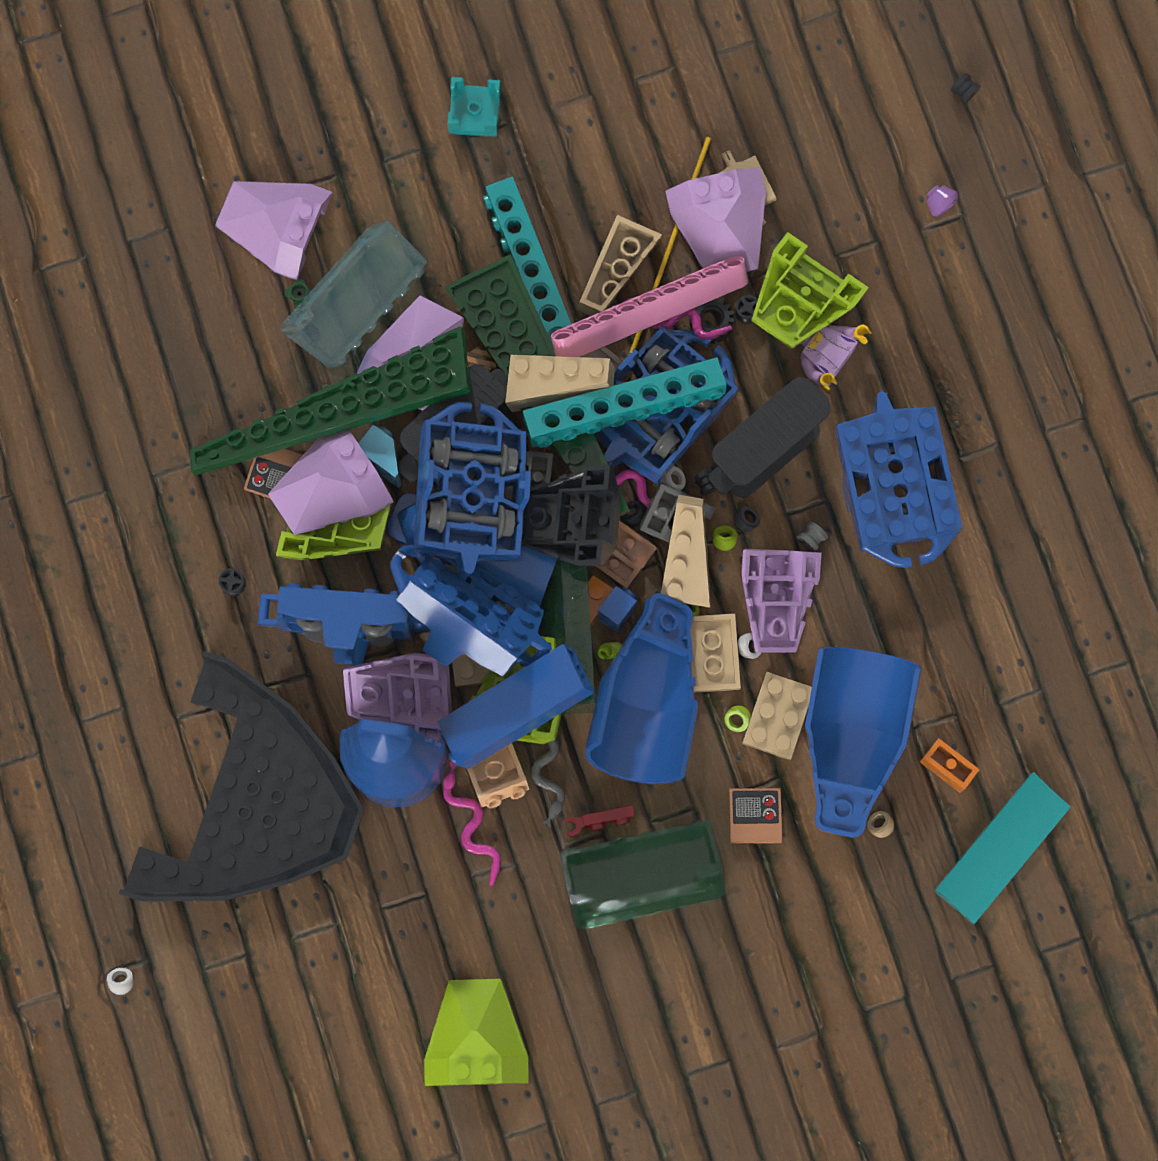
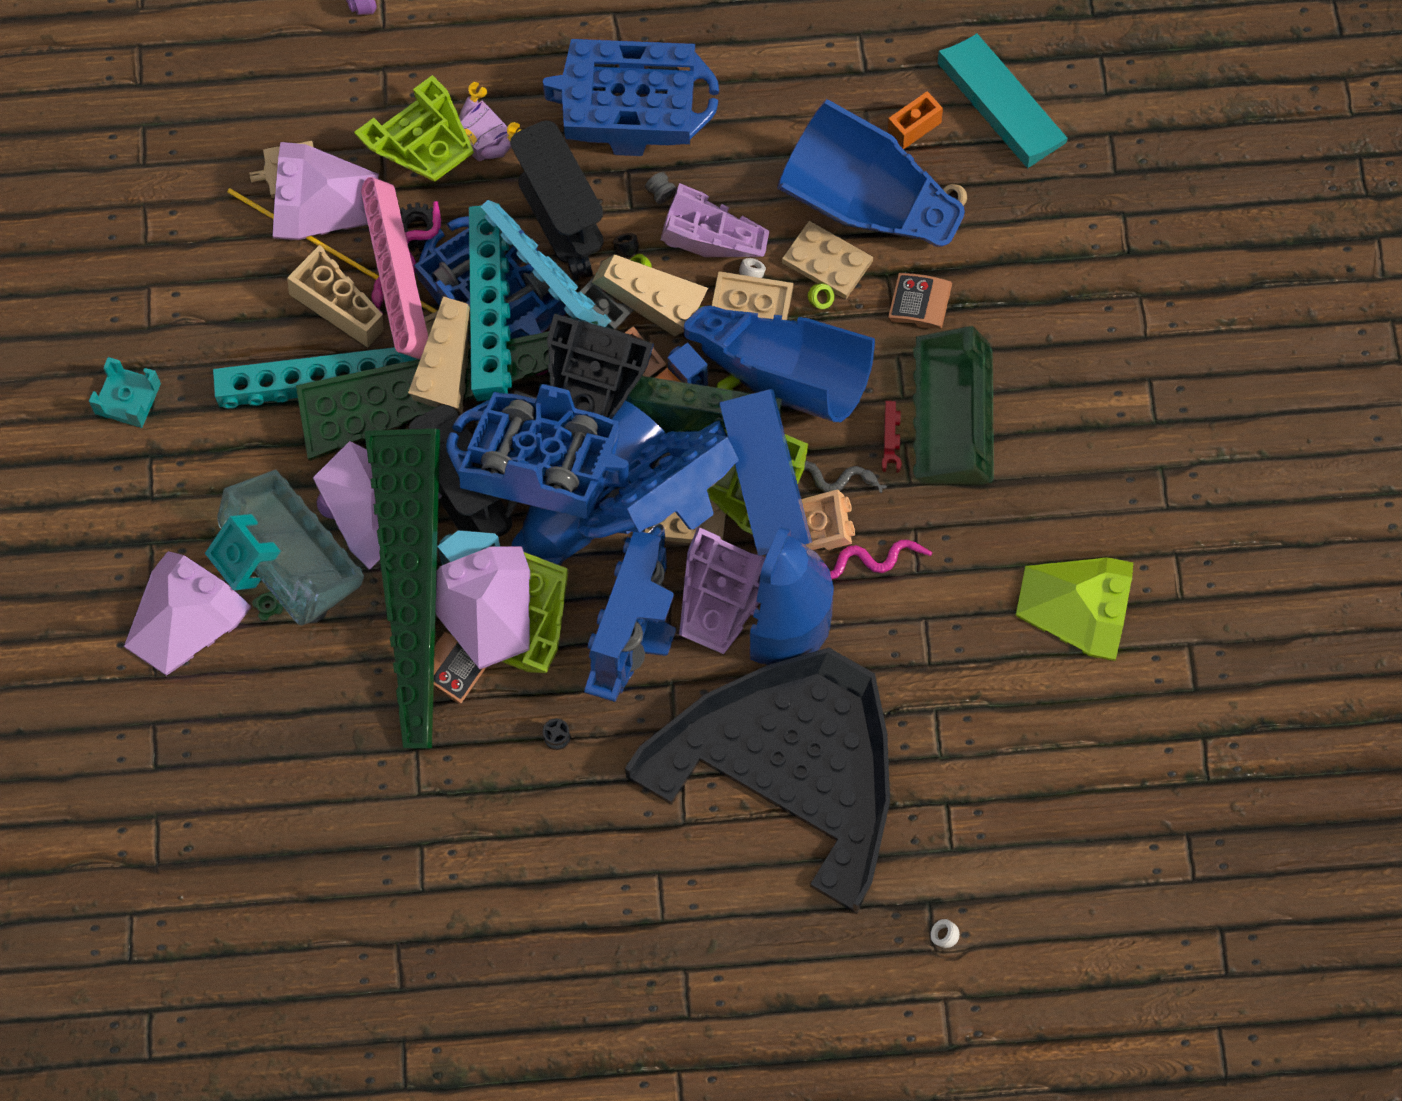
camera: 75 degrees left, 10 degrees down
black wheel [735,295,758,324] -> none
none -> teal panel [205,514,281,590]
none -> medium azure wing [481,200,611,327]

